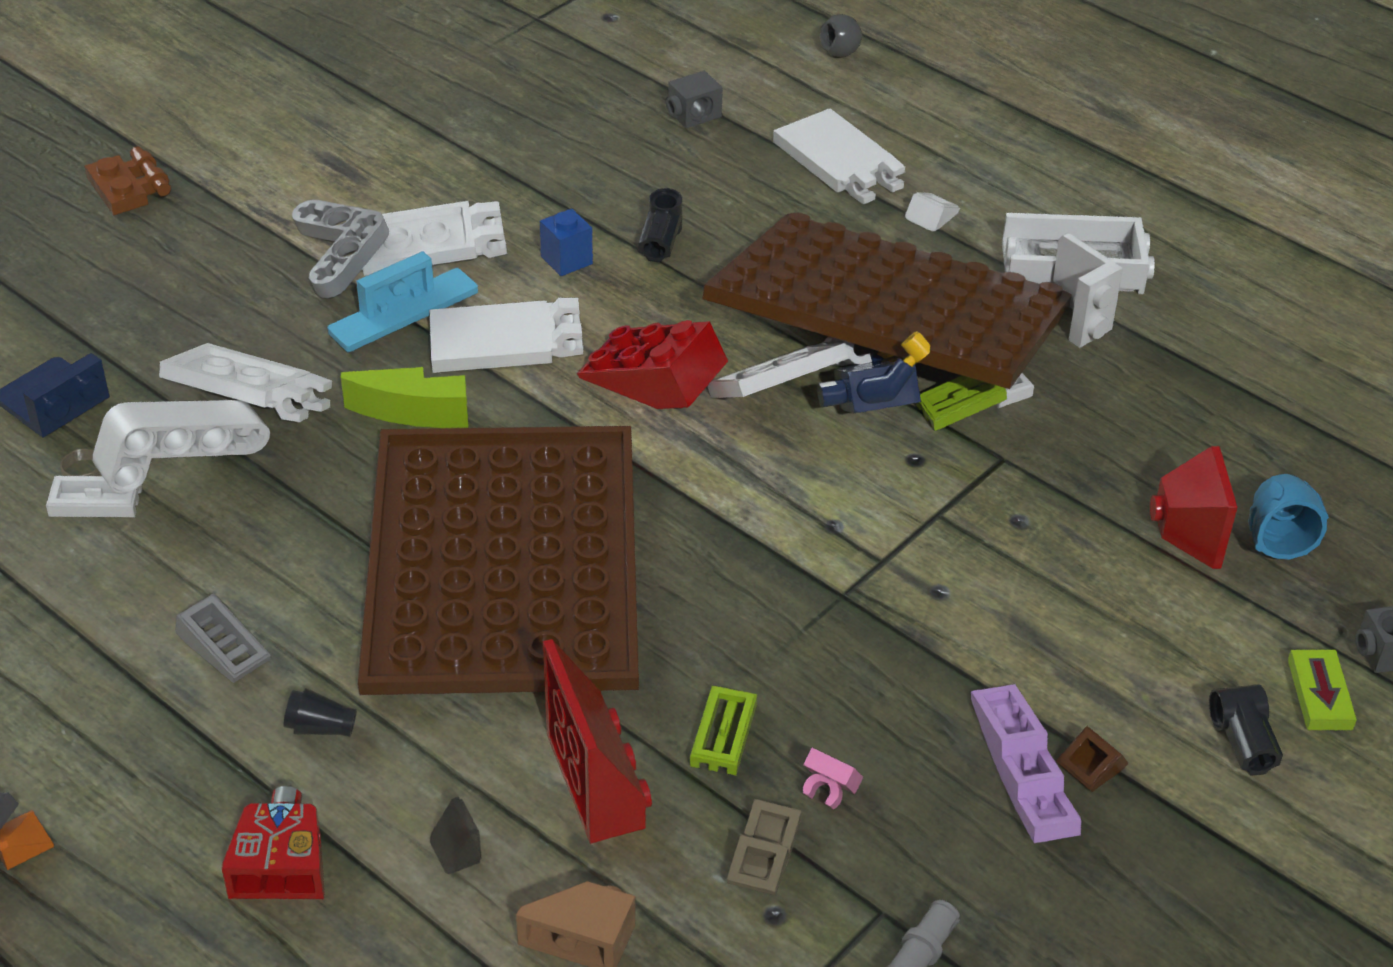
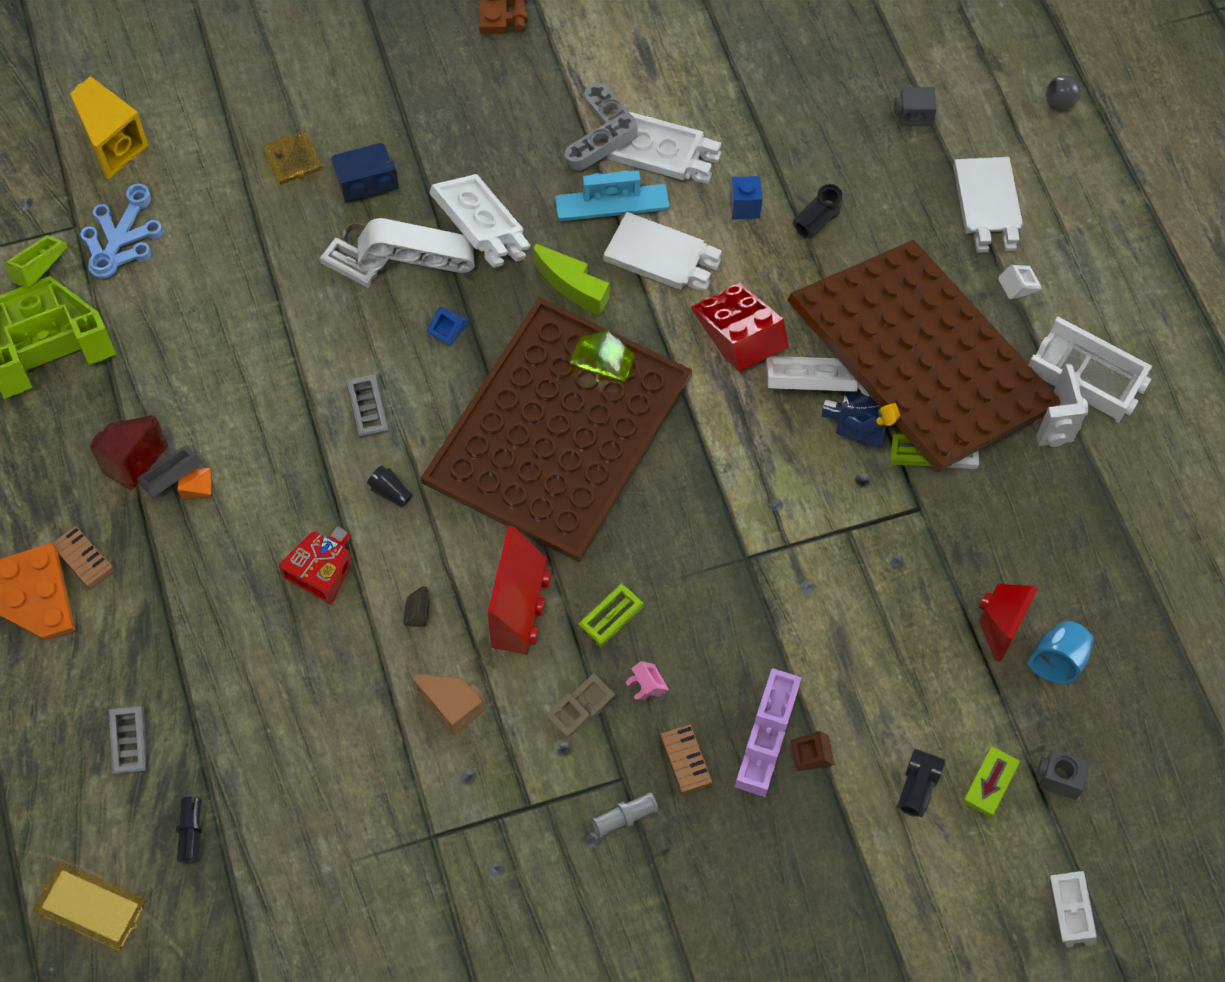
camera: 30 degrees right, 20 degrees up
none -> blue slope [426,306,469,346]
none -> clear neon green slope [570,331,635,381]
none -> medium nougat tile [660,724,712,796]

